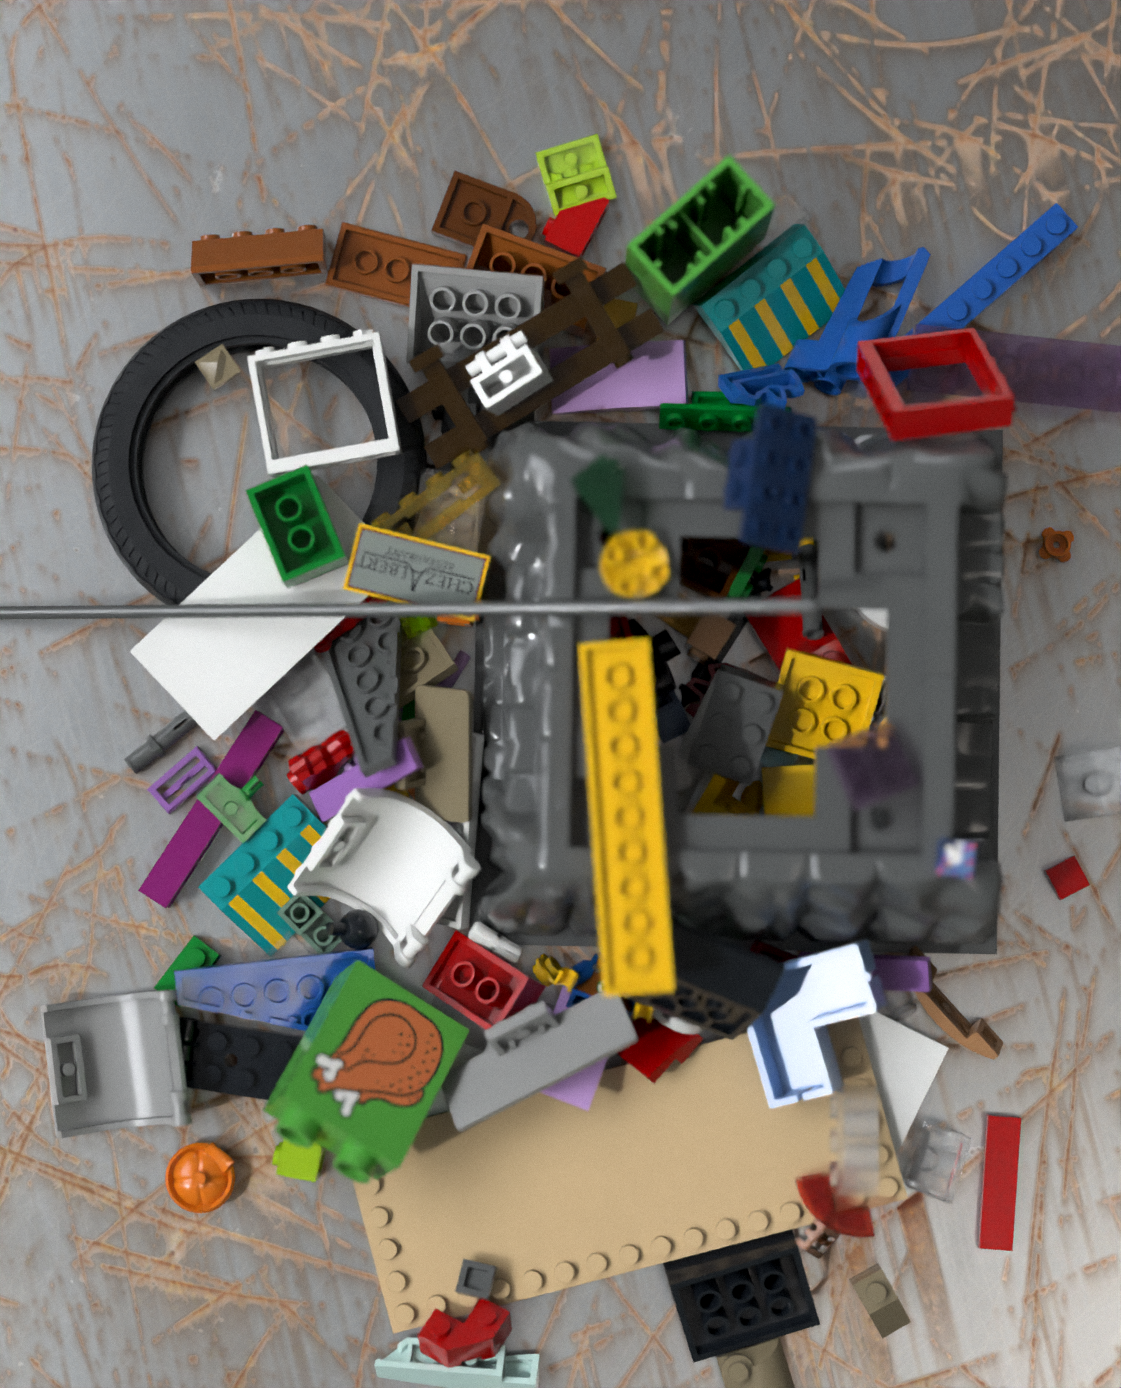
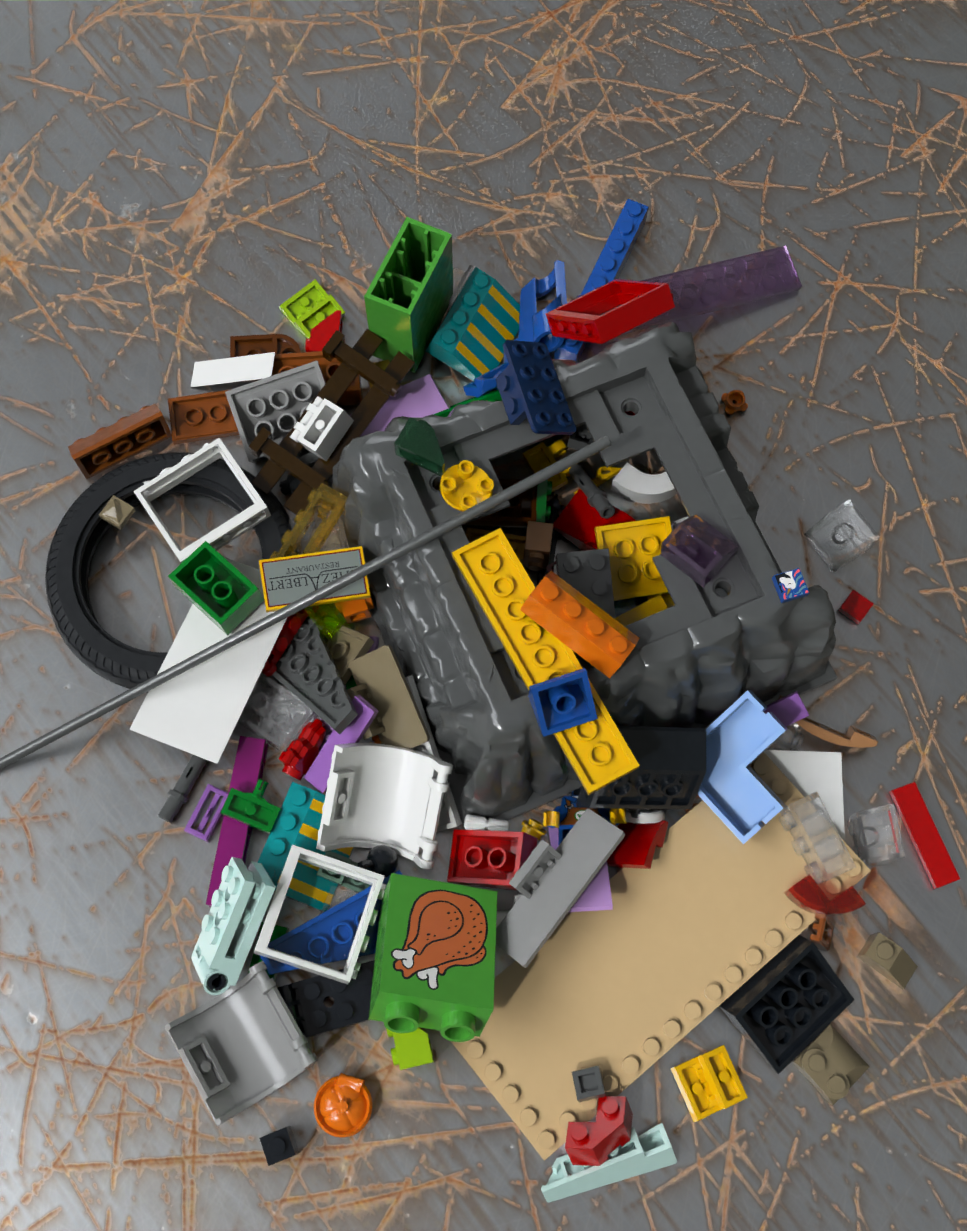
camera: 30 degrees left, 15 degrees down
none -> white sticker [191,352,275,387]
none -> light aqua hinge [191,857,276,995]
none -> white window [254,845,386,984]
none -> black brick [259,1126,299,1166]
none -> orange slope [520,571,640,679]
none -> blue slope [528,668,598,737]
none -> yellow slope [670,1045,748,1122]

